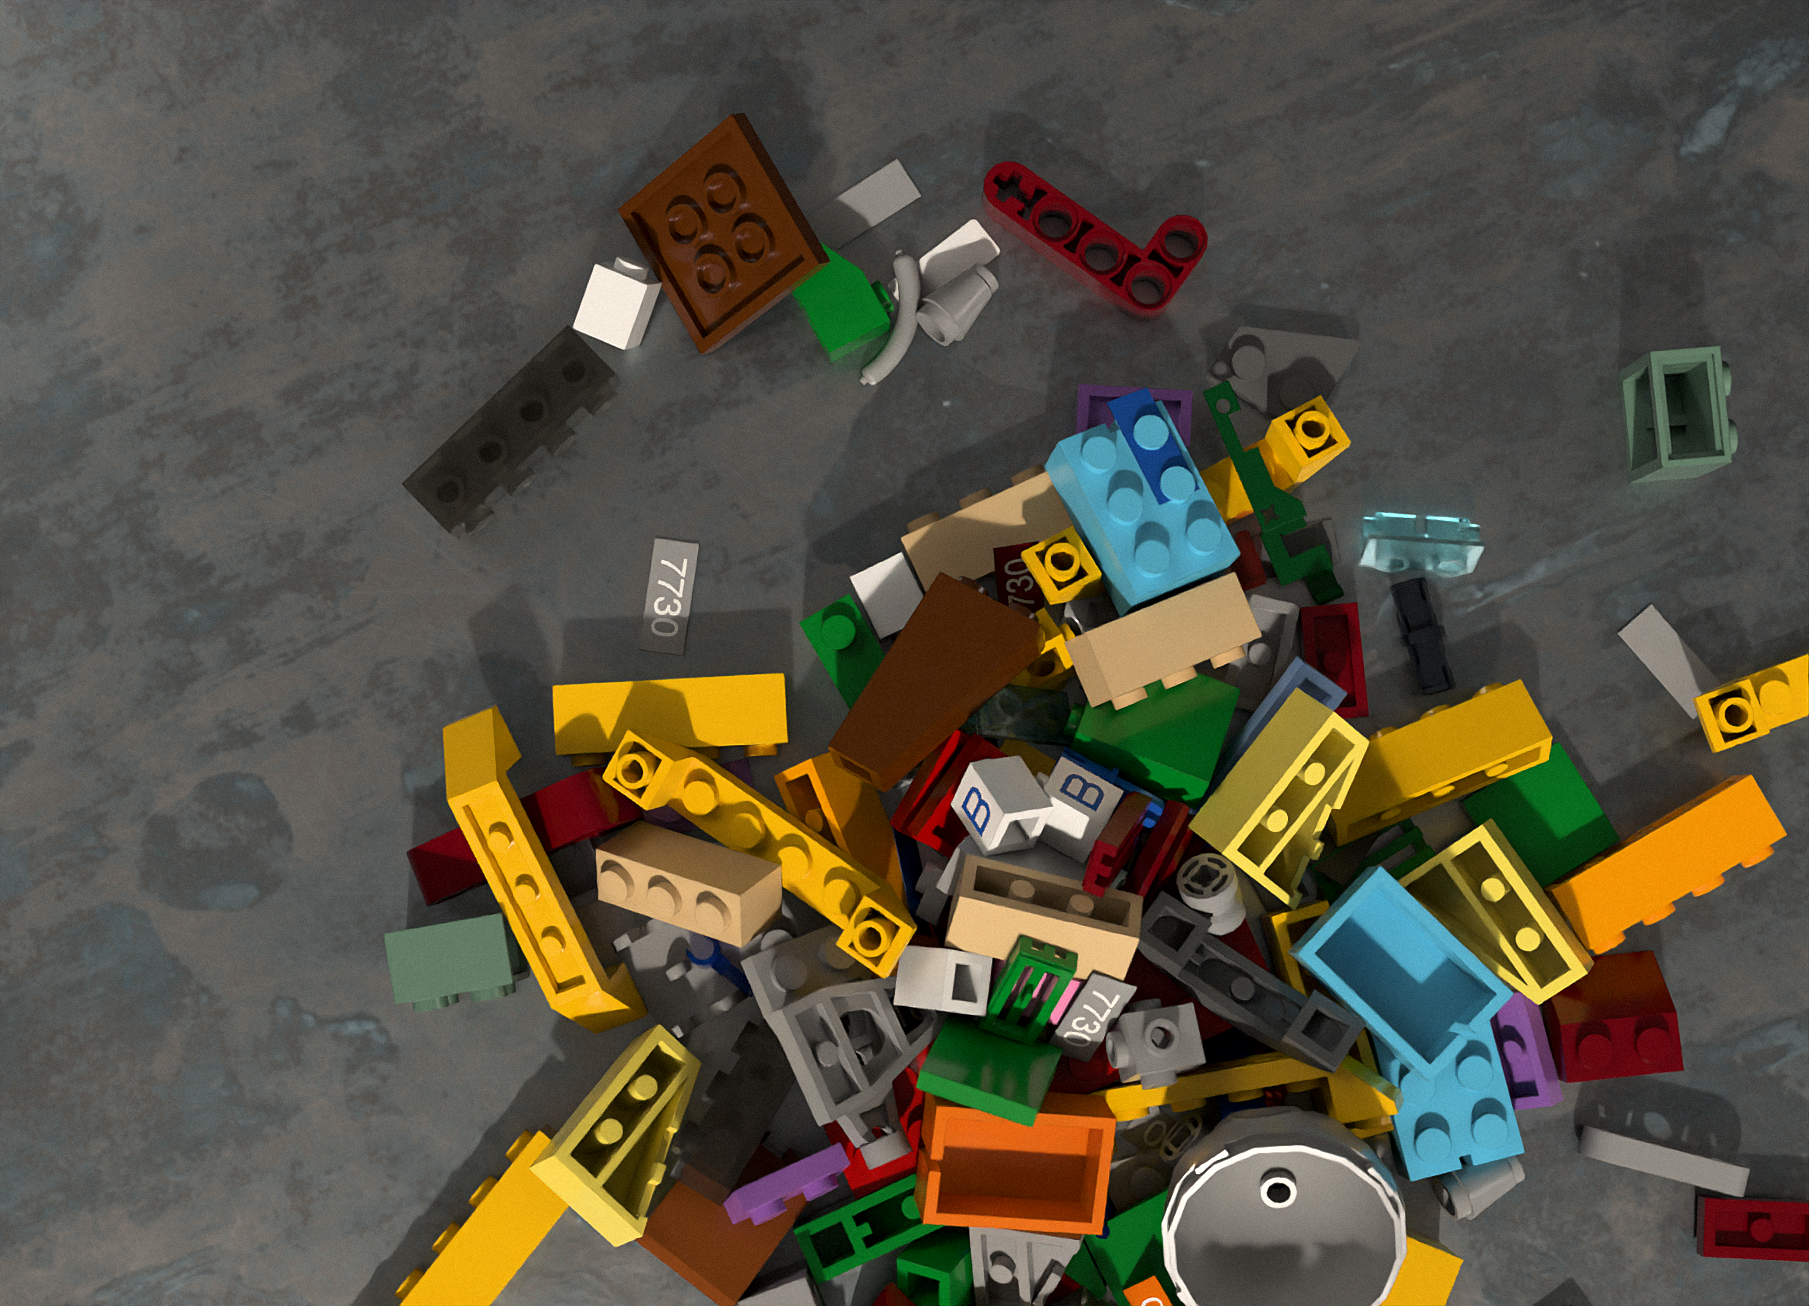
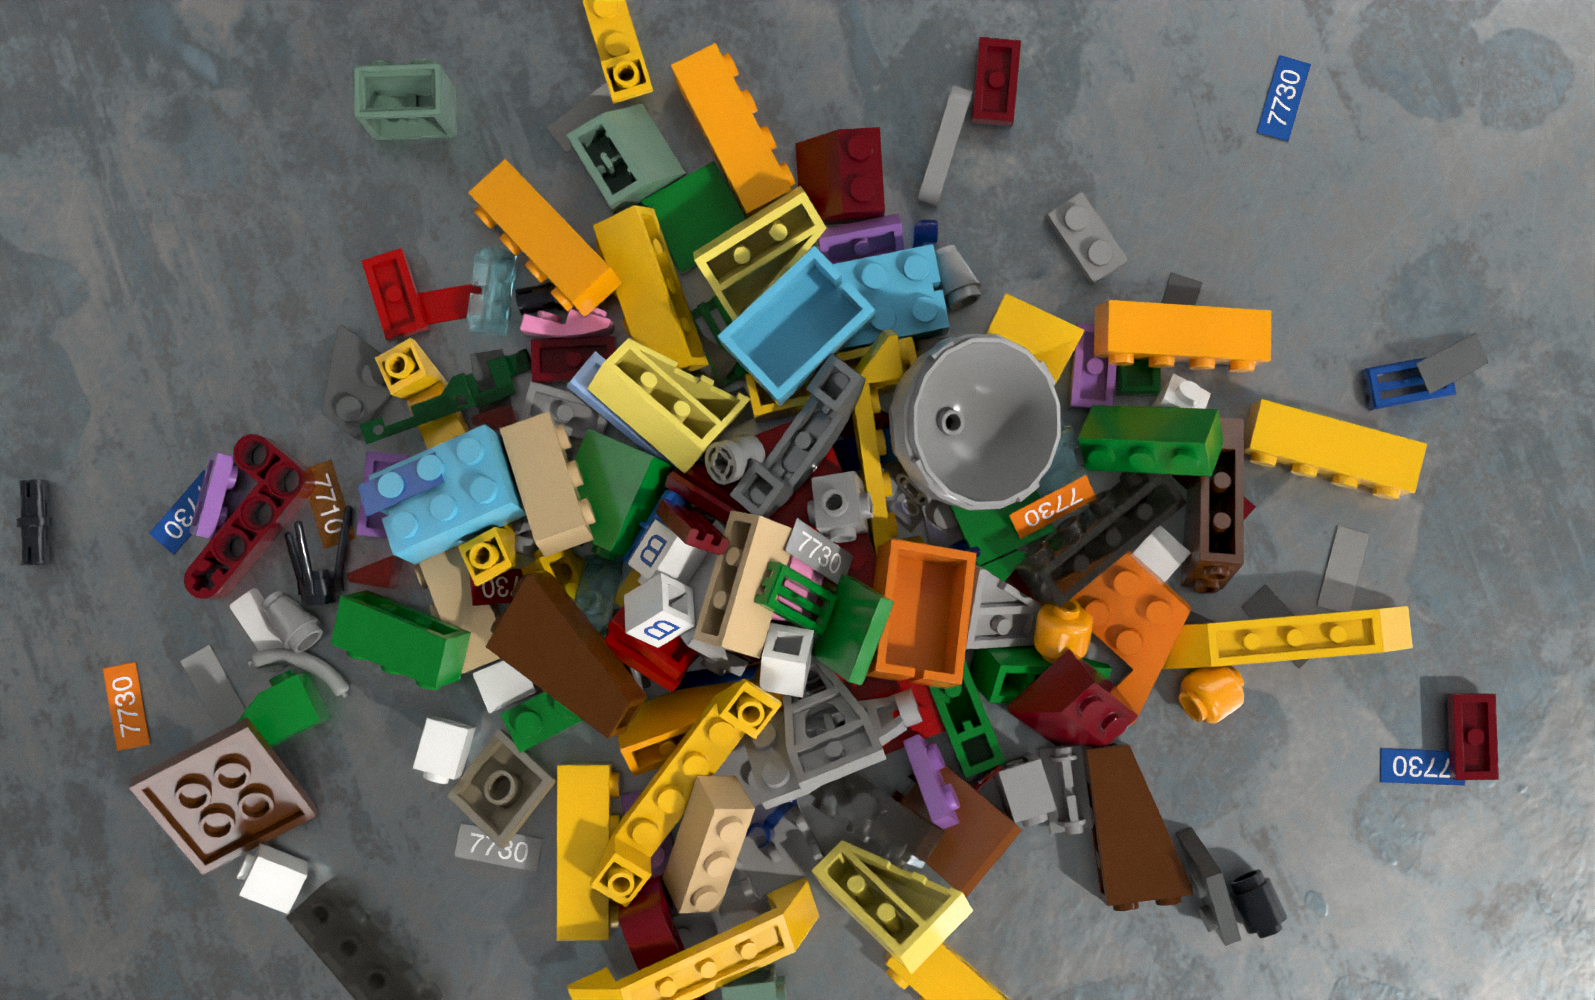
camera: 85 degrees left, 0 degrees up
none -> orange sticker [102,662,150,751]
none -> blue sticker [149,470,229,555]
none -> medium lavender plate [189,451,238,539]
none -> black plant [284,505,353,606]
none -> clear orange sticker [308,460,356,549]
none -> green brick [331,590,471,690]
none -> clear red slope [346,555,403,589]
none -> red plate [361,248,429,342]
none -> white brick [413,716,476,784]
none -> red sticker [418,282,486,325]
none -> dark tan slope [447,729,557,849]
none -> light orange brick [468,159,622,318]
none -> bright pink slope [520,308,615,339]
none -> sand green slope [566,103,686,215]
none -> clear blue hand [912,220,938,248]
none -> red sticker [968,765,1002,791]

